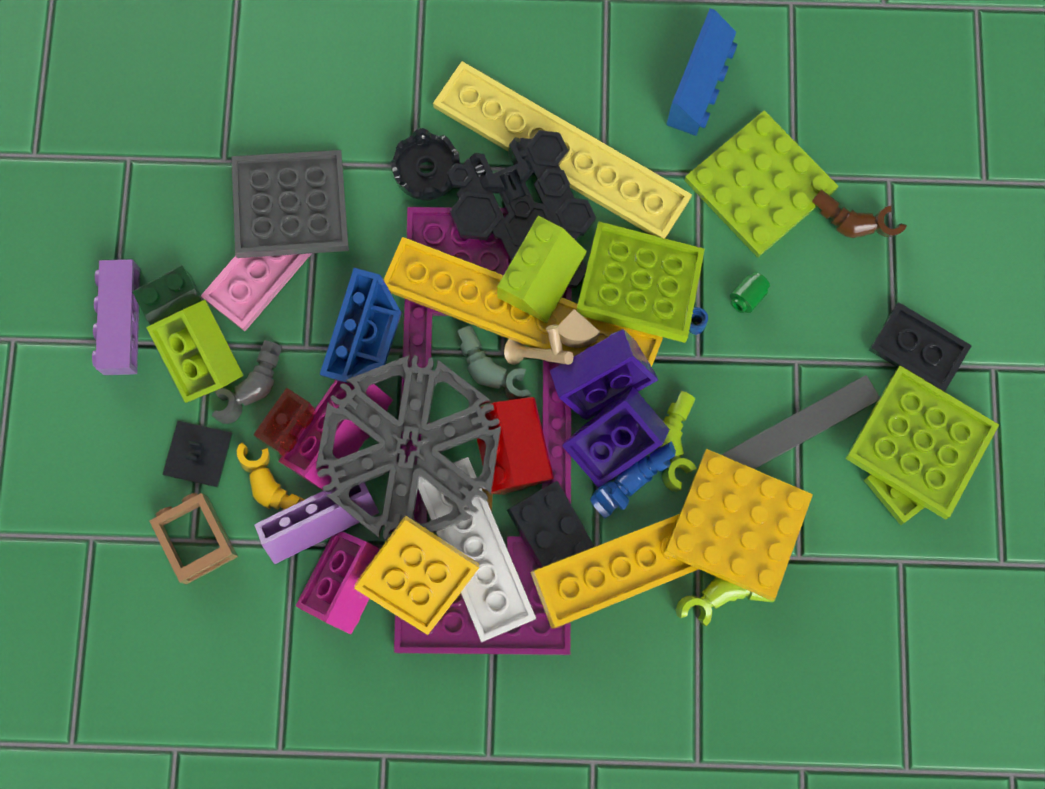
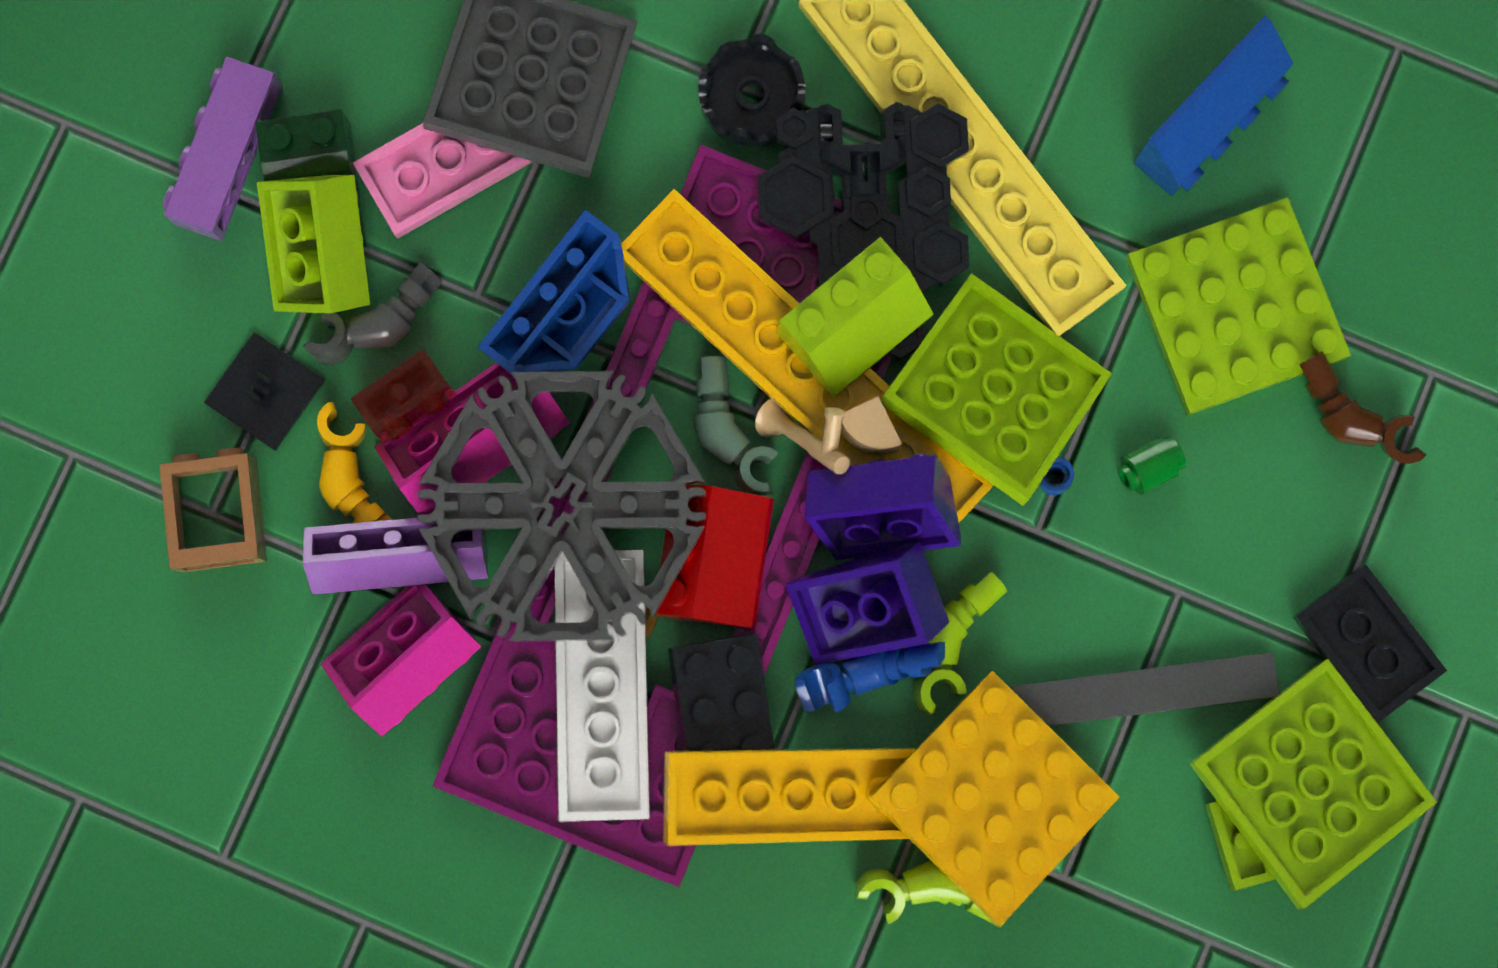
camera: 20 degrees right, 5 degrees up
yellow plate [354,516,479,635] -> none

